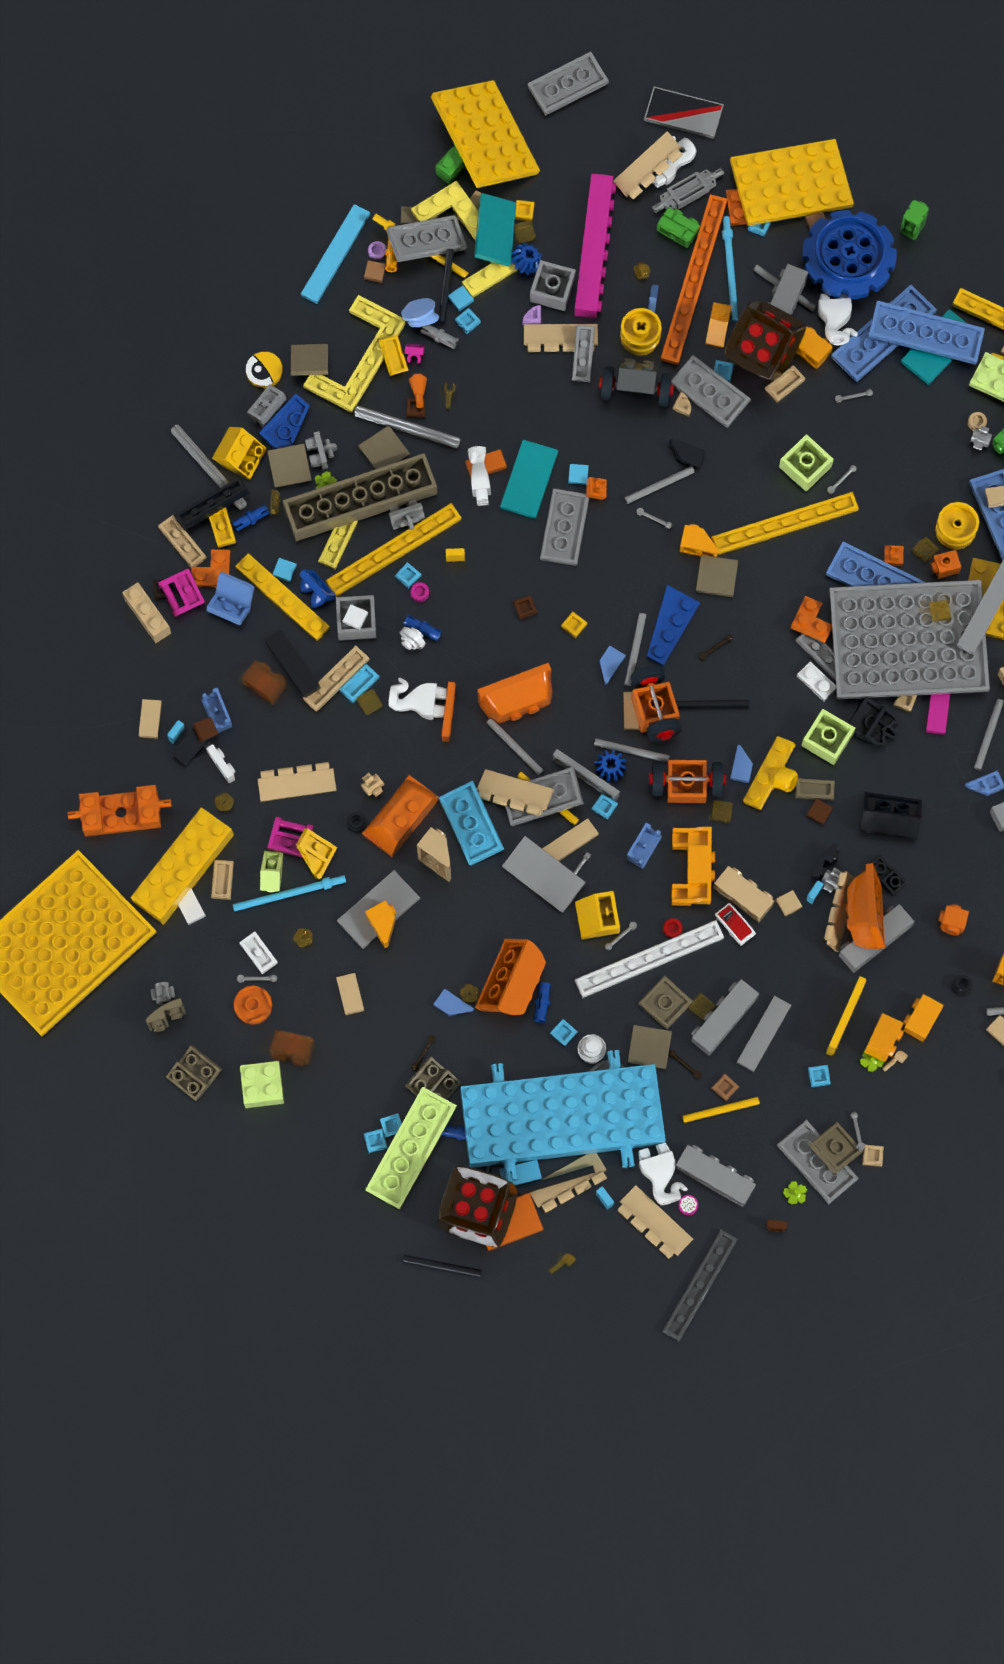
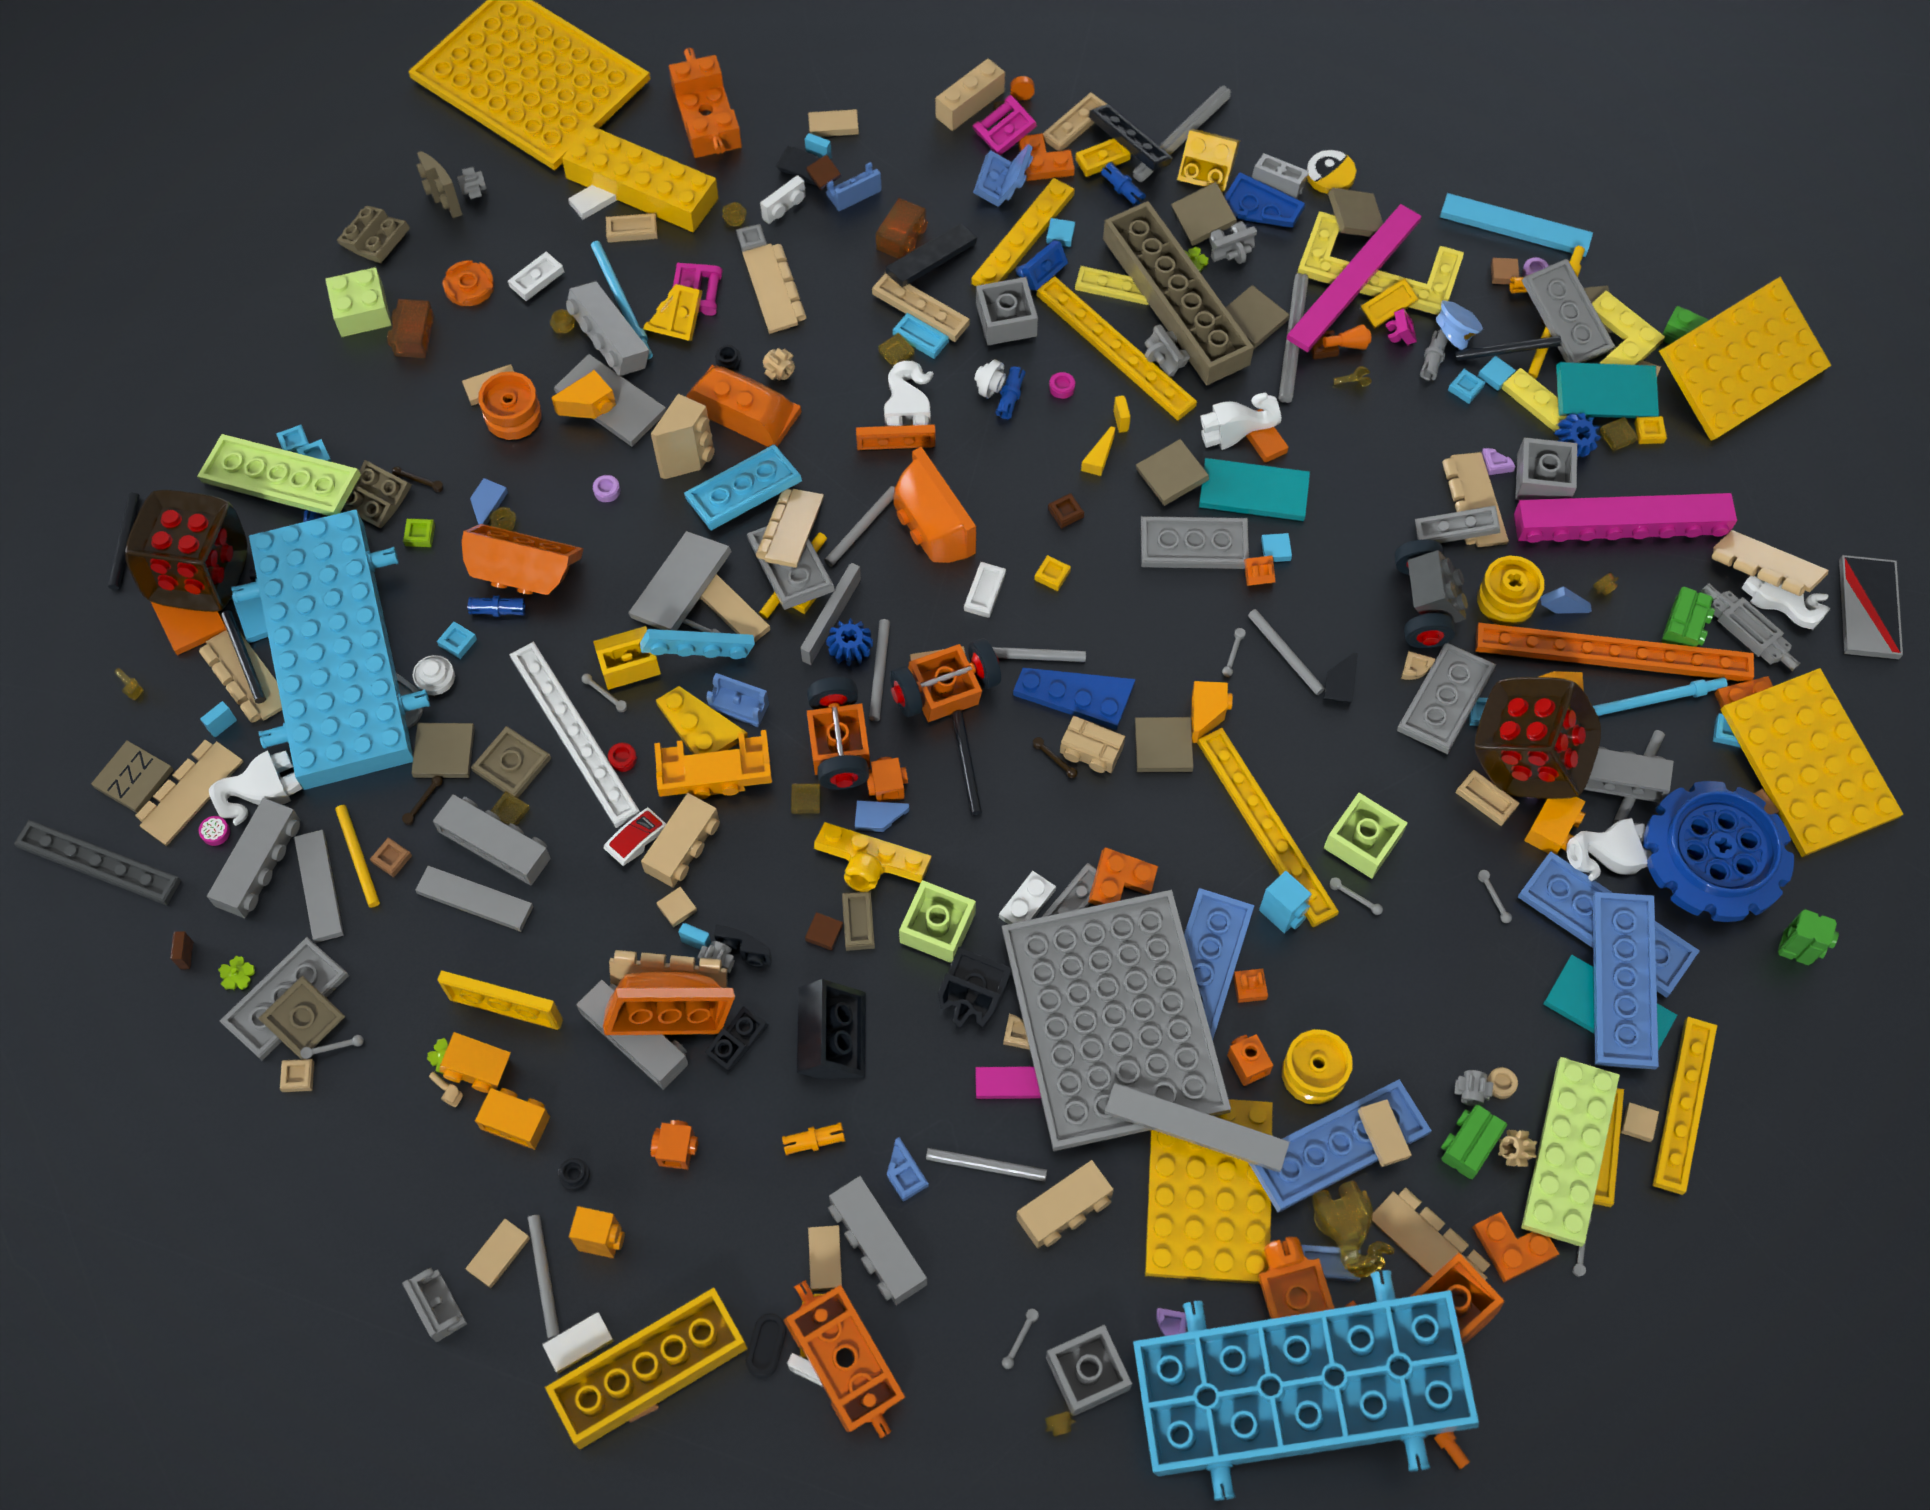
camera: 80 degrees right, 10 degrees down
light grey hinge [237,975,277,983] -> none
yellowish green slope [260,851,283,892] -> none
clear yellow tile [270,490,280,514] -> none
white tile [343,604,368,630] -> none
medium azure tile [395,562,422,589] -> none
light grey plate [528,52,609,116] -> none
medium azure tile [591,793,618,820] -> none
medium blue tile [599,645,626,685] -> none
medium azure tile [808,1065,831,1088] -> none
clear yellow tile [912,537,939,563] -> none
clear yellow tile [929,600,951,622] -> none
none -> dark tan tile [91,740,174,813]
none -> light grey tile [294,830,344,943]
none -> lime tile [403,519,435,547]
none -> orange wheel [478,371,542,440]
none -> light grey brick [566,281,649,376]
none -> lavender tile [593,475,620,502]
none -> medium azure plate [640,629,755,659]
none -> yellow wing [656,686,748,754]
none -> light grey tile [736,224,767,252]
none -> light orange pin [782,1122,845,1156]
none -> orange brick [867,757,908,802]
none -> white tile [964,562,1006,618]
none -> orange tile [1010,76,1035,101]
none -> tan brick [1060,716,1125,773]
none -> yellow piece [1081,426,1115,476]
none -> dark tan tile [1136,439,1209,506]
none -> medium azure brick [1259,871,1312,934]
none -> dark pink tile [1286,204,1422,353]

